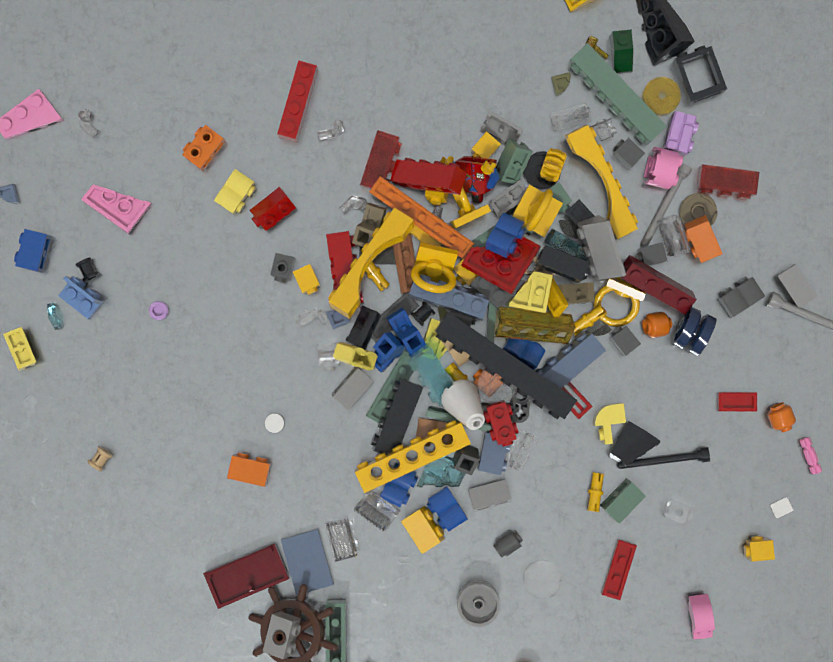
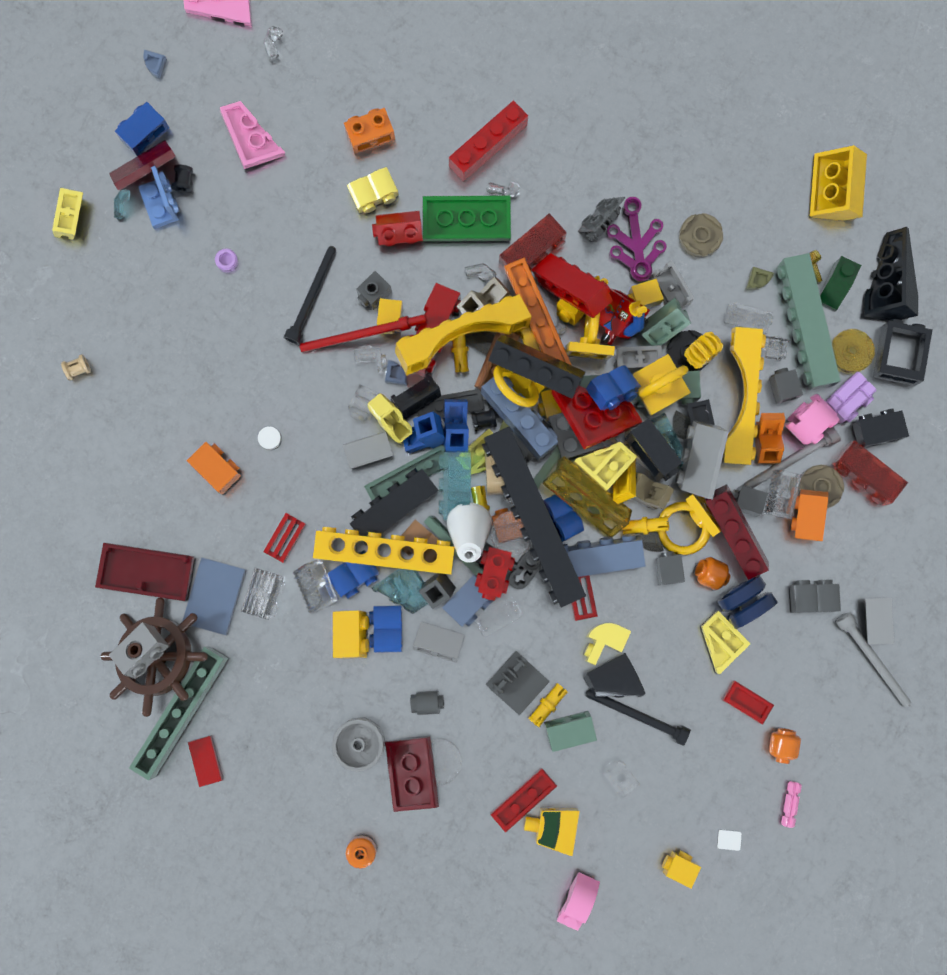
camera: 25 degrees right, 5 degrees down
none -> dark red tile [109,140,175,190]
none -> red tile [263,513,306,563]
none -> black piece [283,246,336,345]
none -> red bar [299,314,427,352]
none -> dark red tile [385,737,439,812]
none -> green plate [423,196,511,241]
none -> dark grey hinge [486,651,550,716]
none -> black brick [488,335,586,399]
none -> yellow torso [524,808,580,856]
none -> dark grey hinge [578,197,625,241]
none -> magenta plant [606,197,667,282]
none -> dark tan tile [679,213,723,257]
none -> light yellow wing [701,611,750,674]
none -> orange brick [755,413,786,463]
none -> black brick [852,408,909,450]

